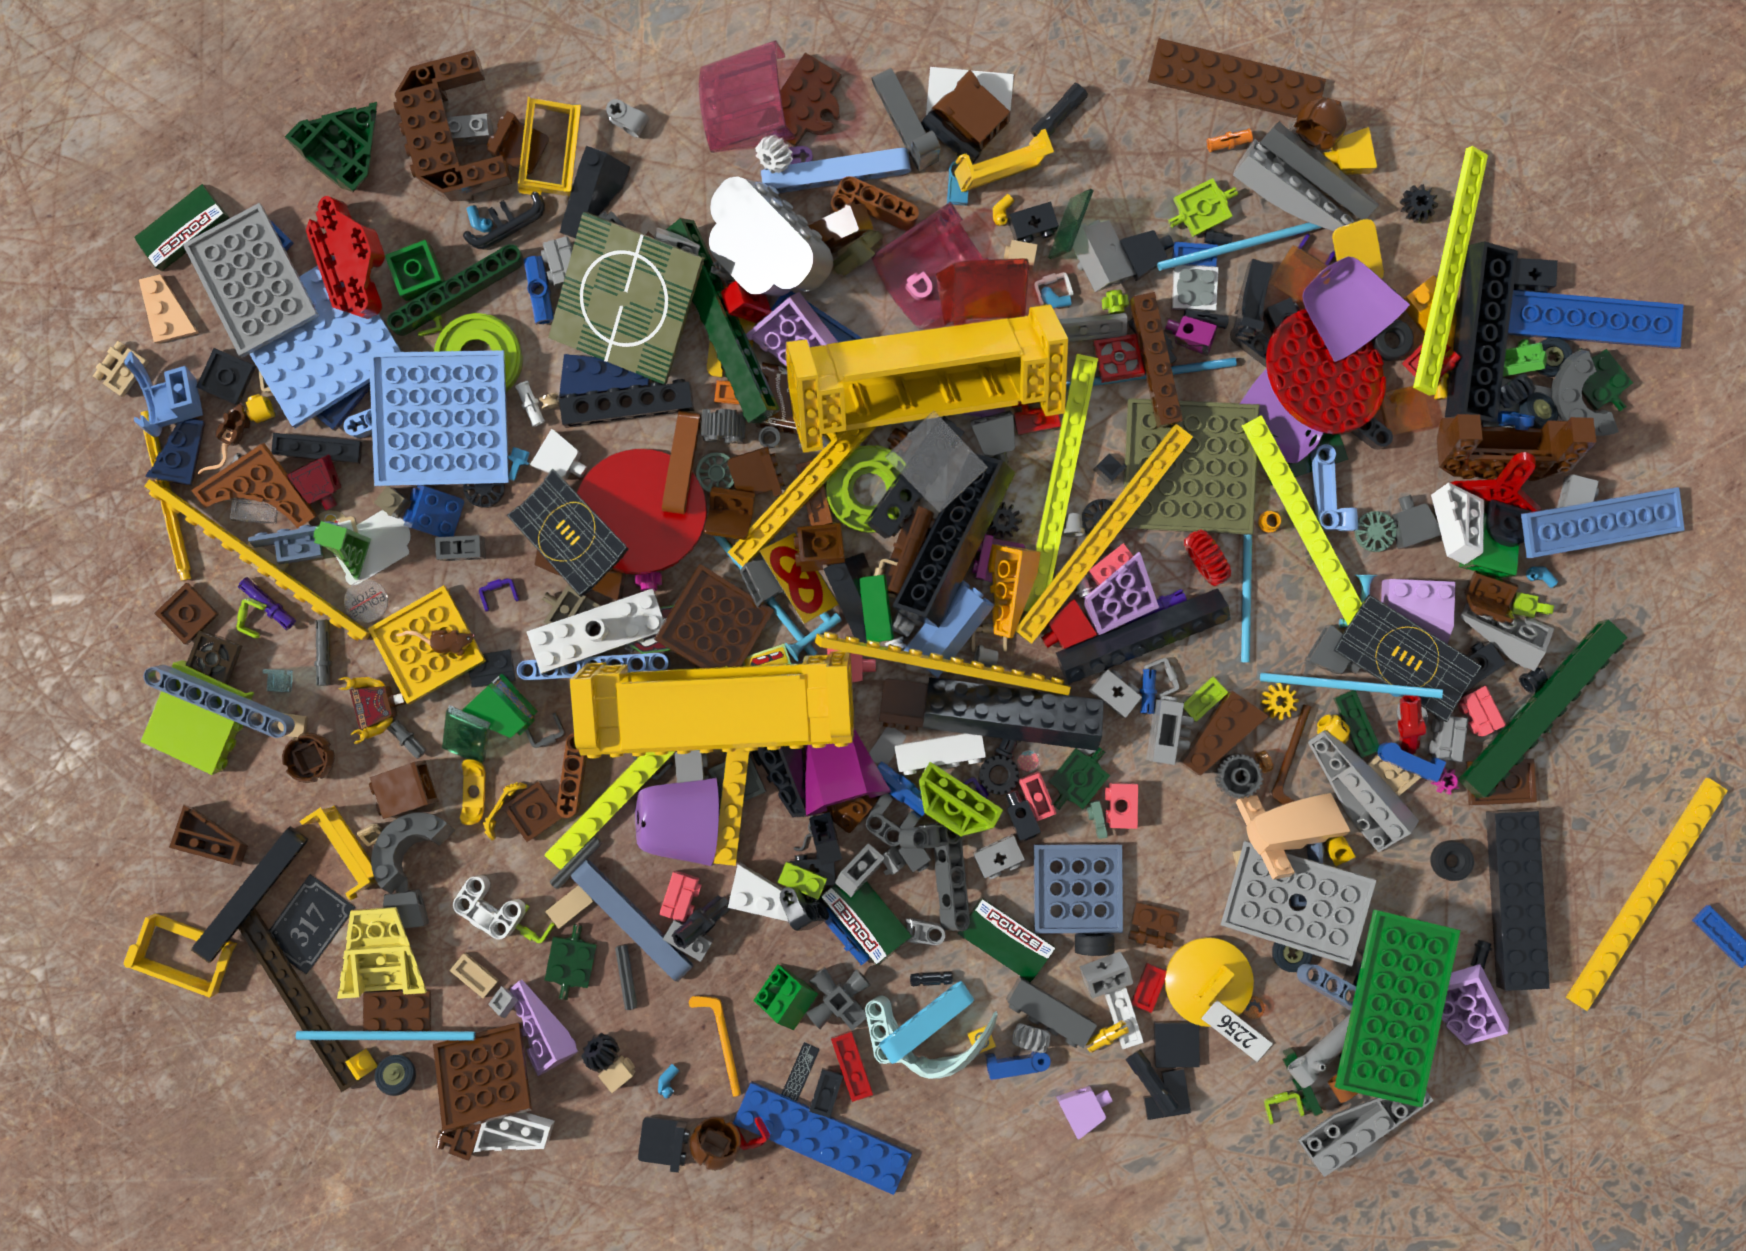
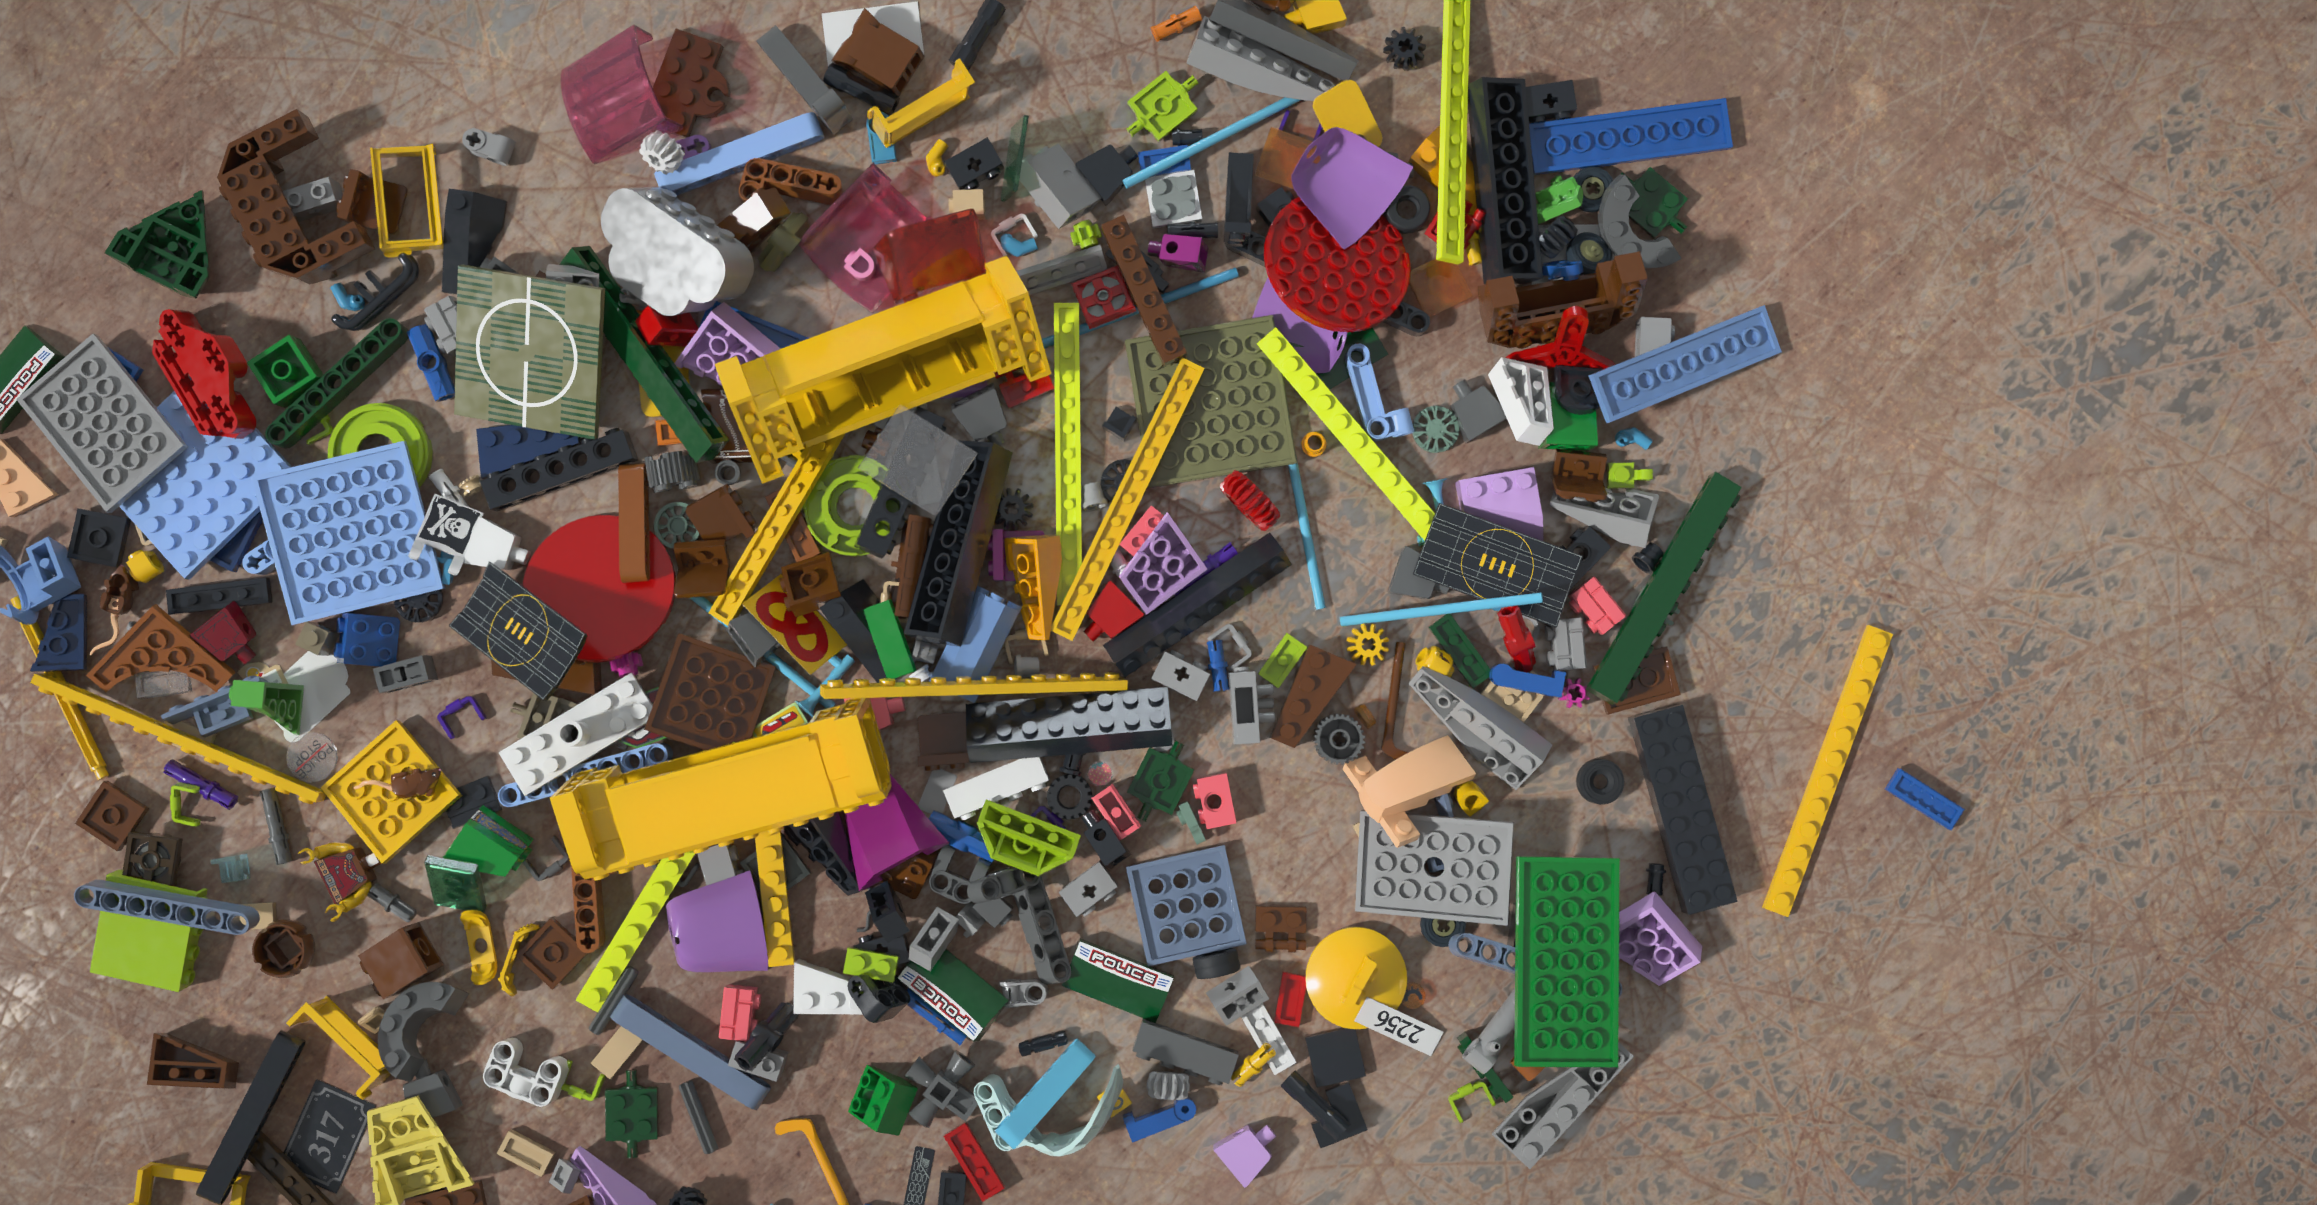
camera: 10 degrees left, 0 degrees up
none -> flag [408,494,484,576]

